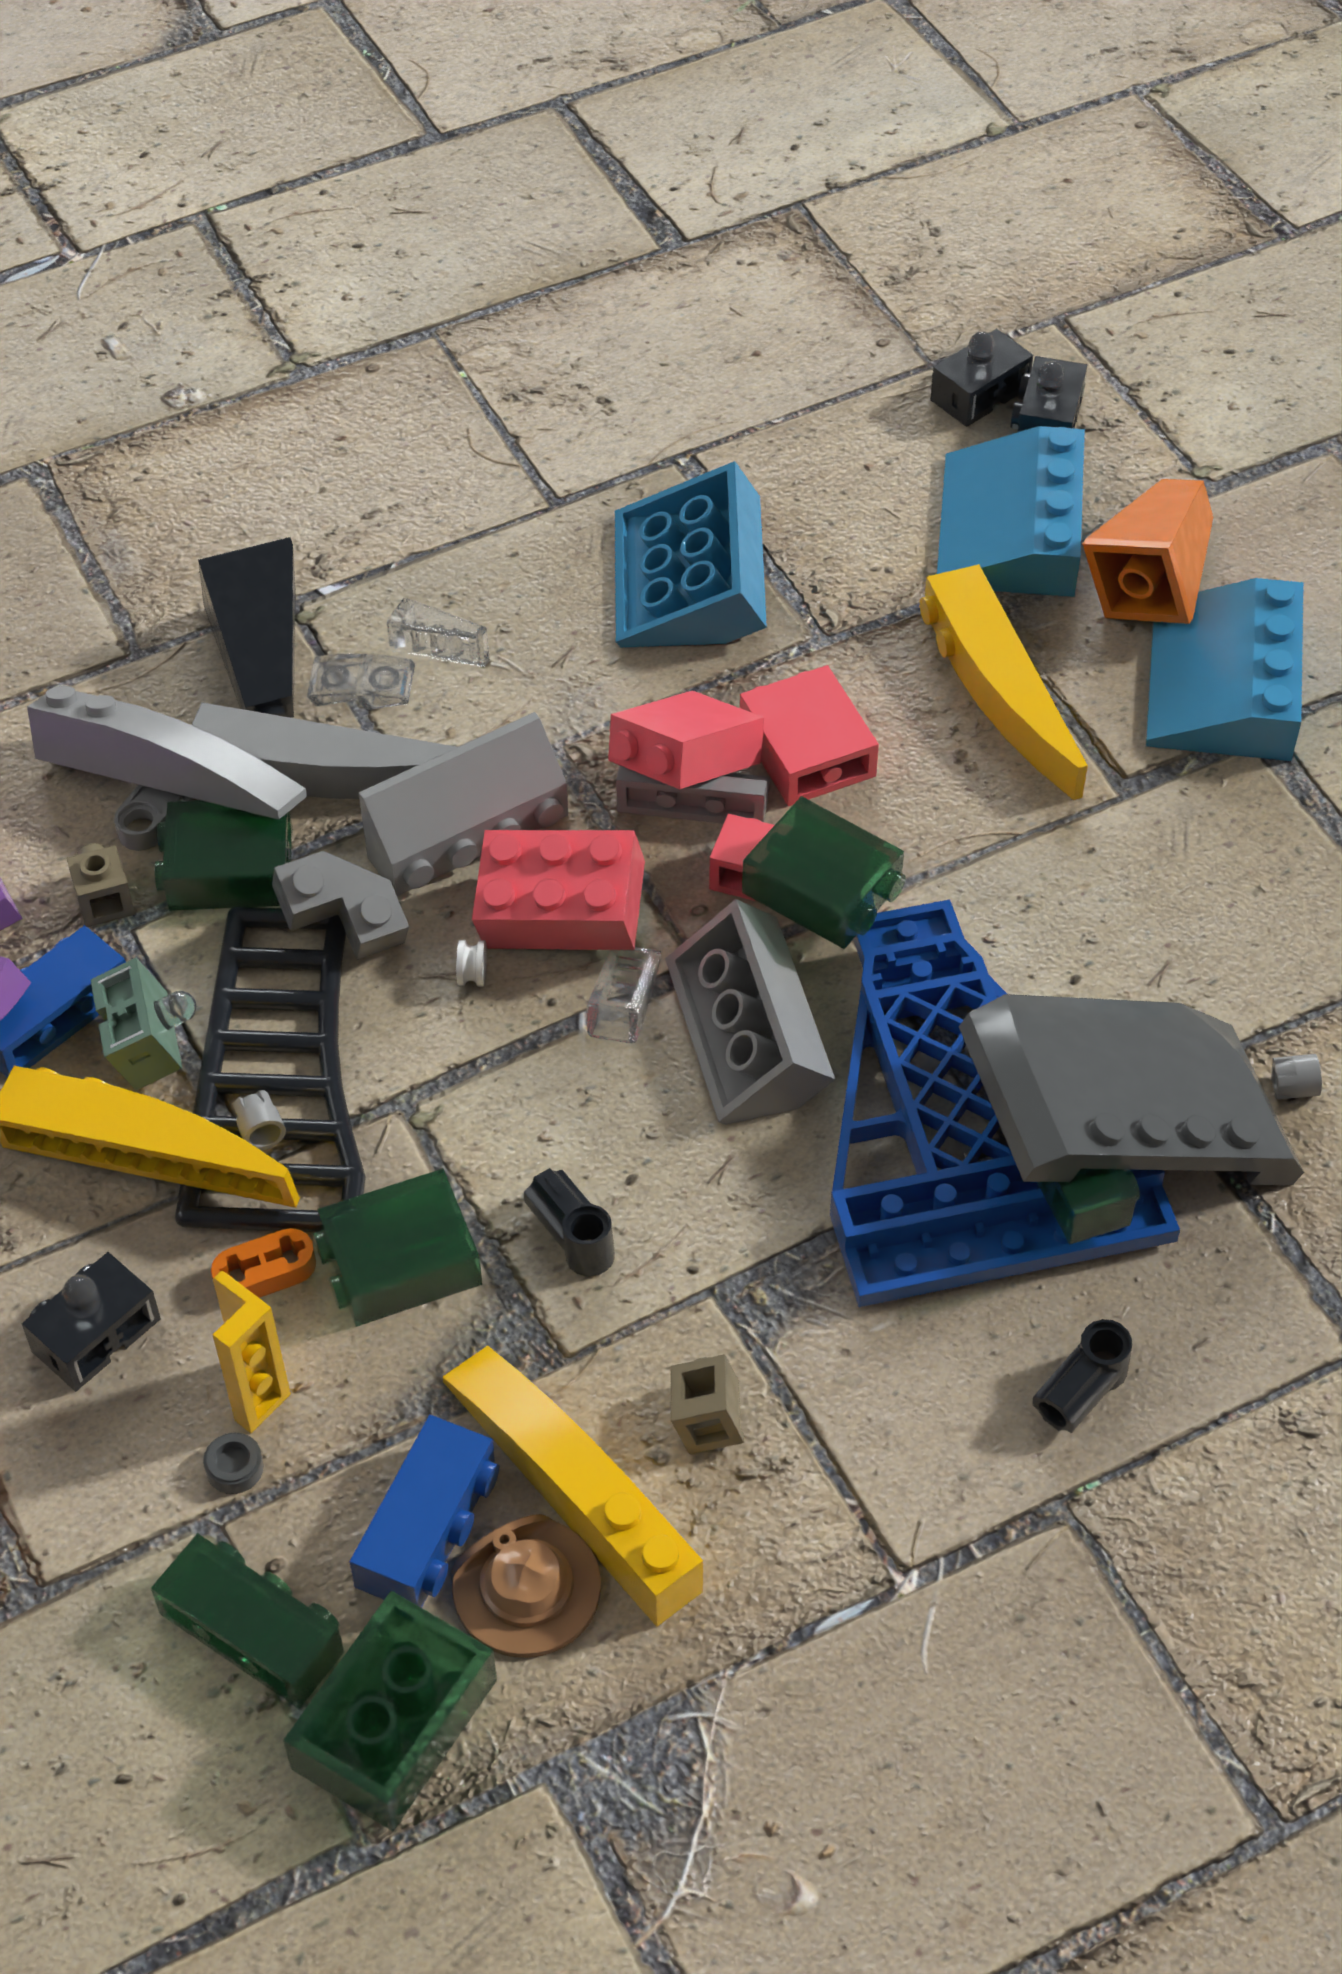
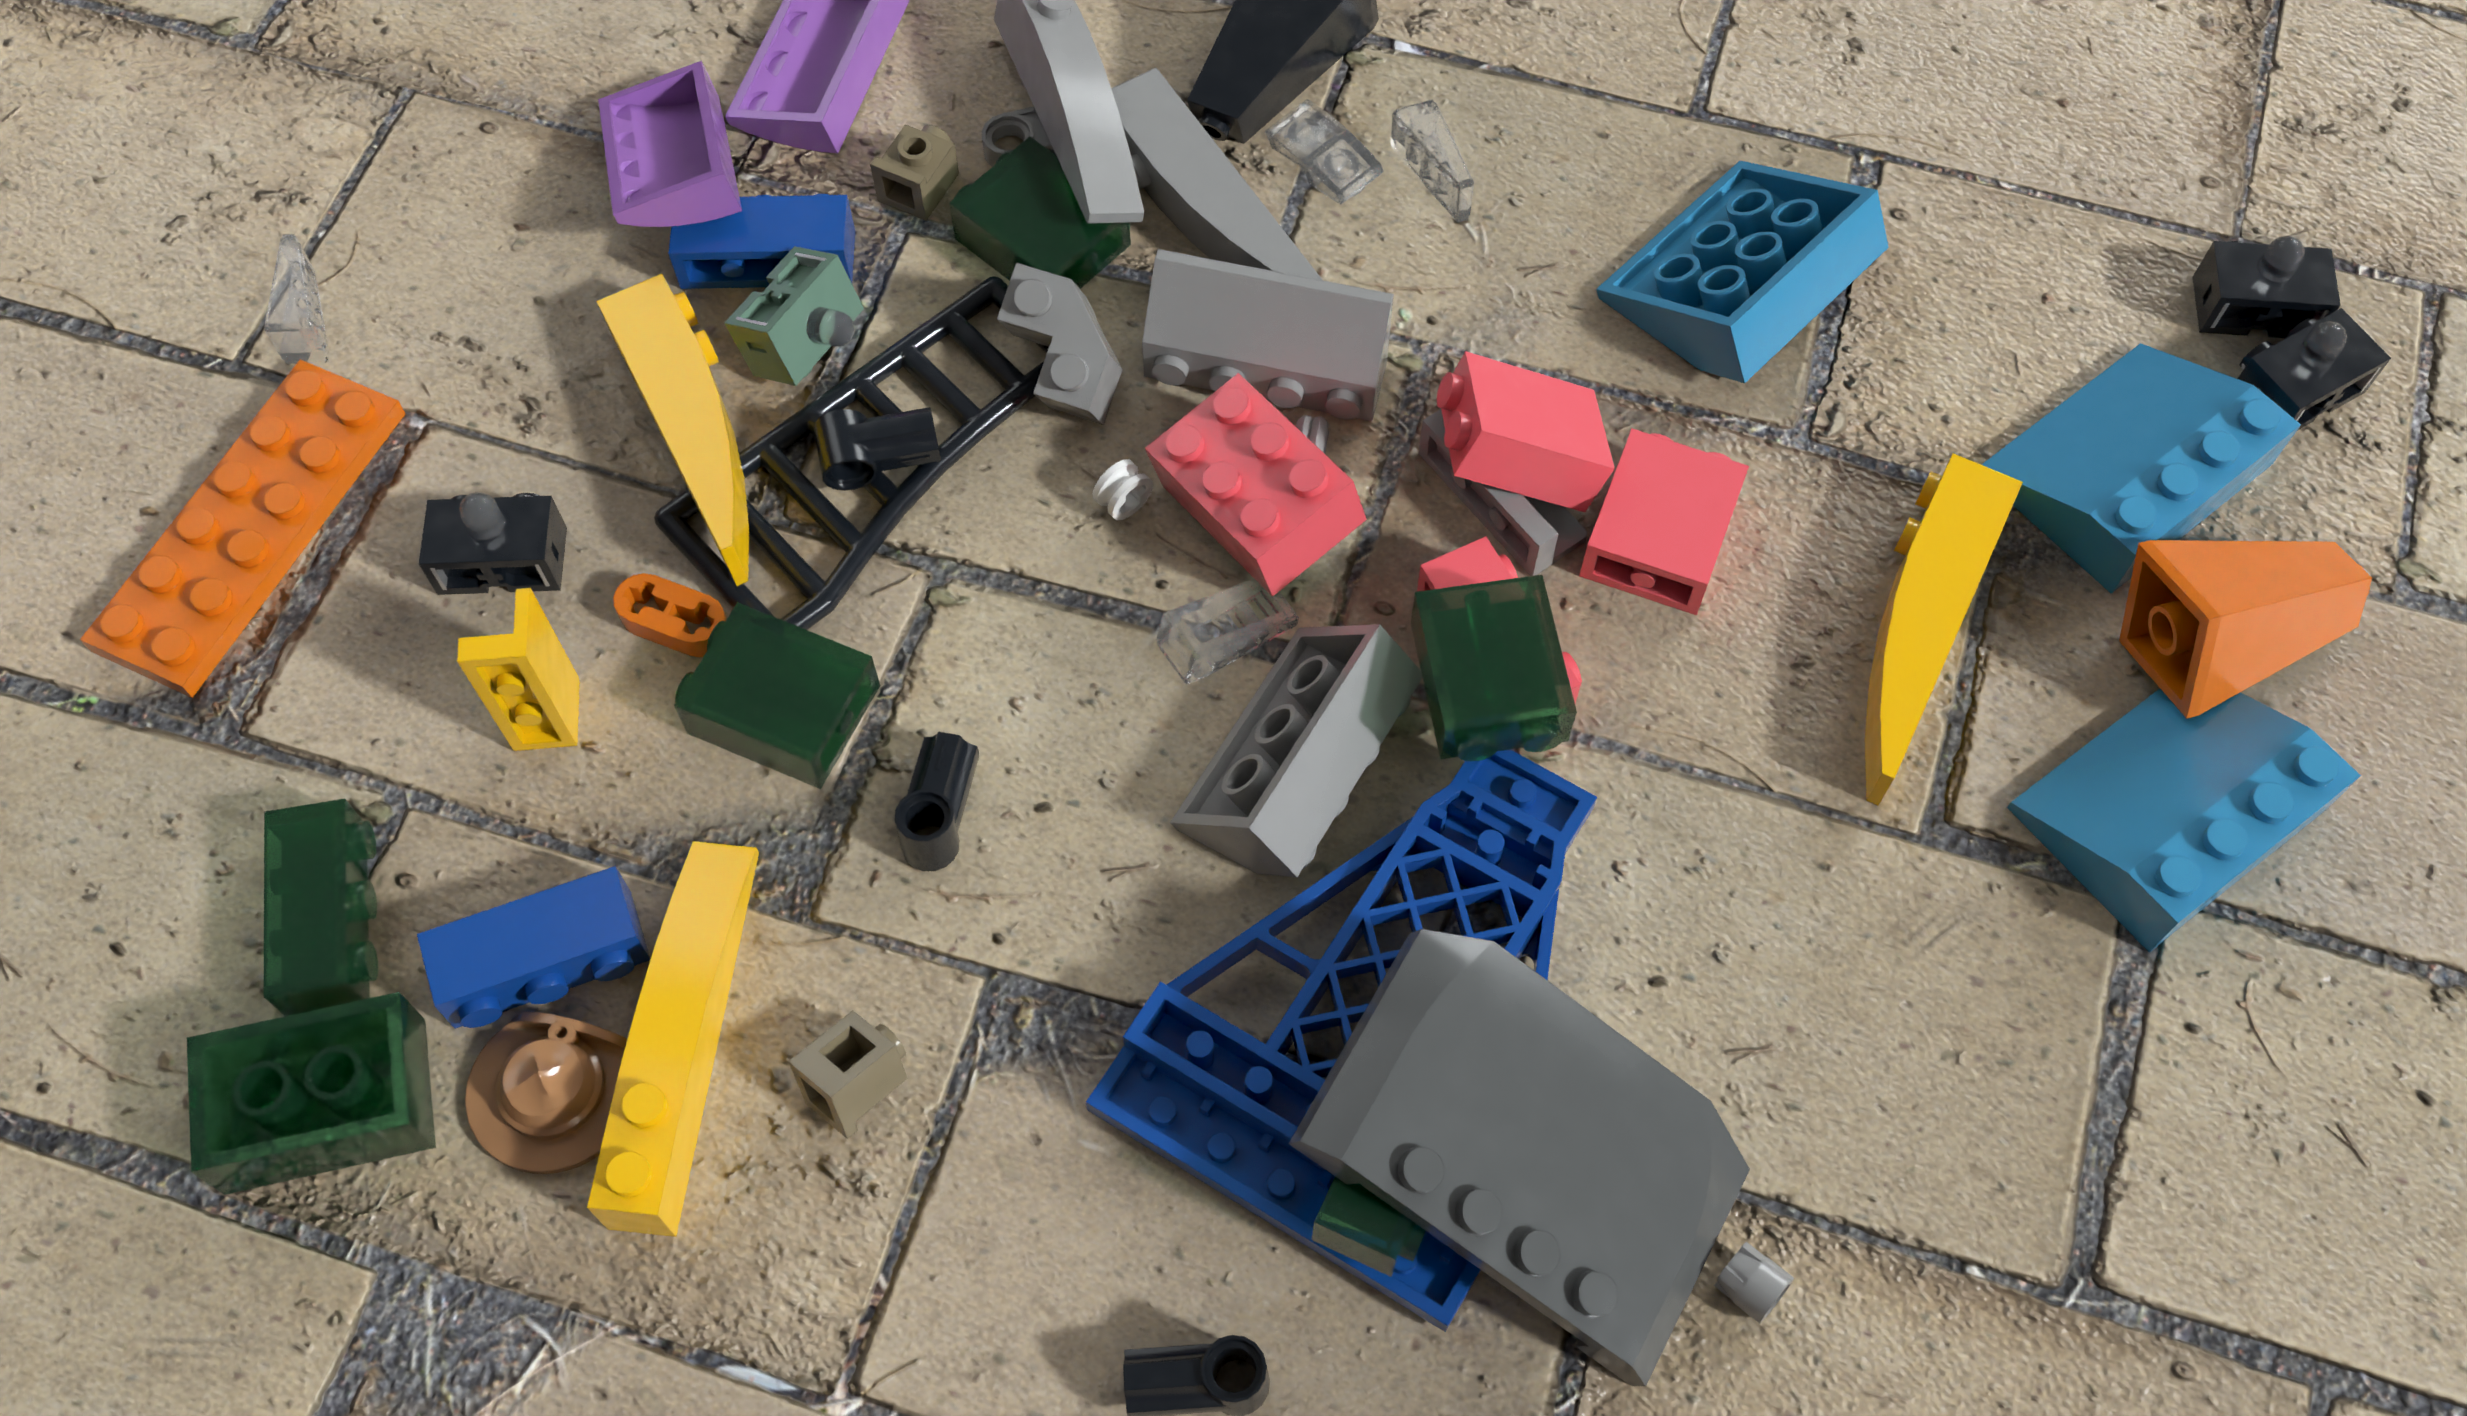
camera: 45 degrees right, 10 degrees up
dark grey tile [203,1433,264,1494] -> none
light grey hose [233,1090,286,1151] -> none
none -> black piece [814,407,941,491]

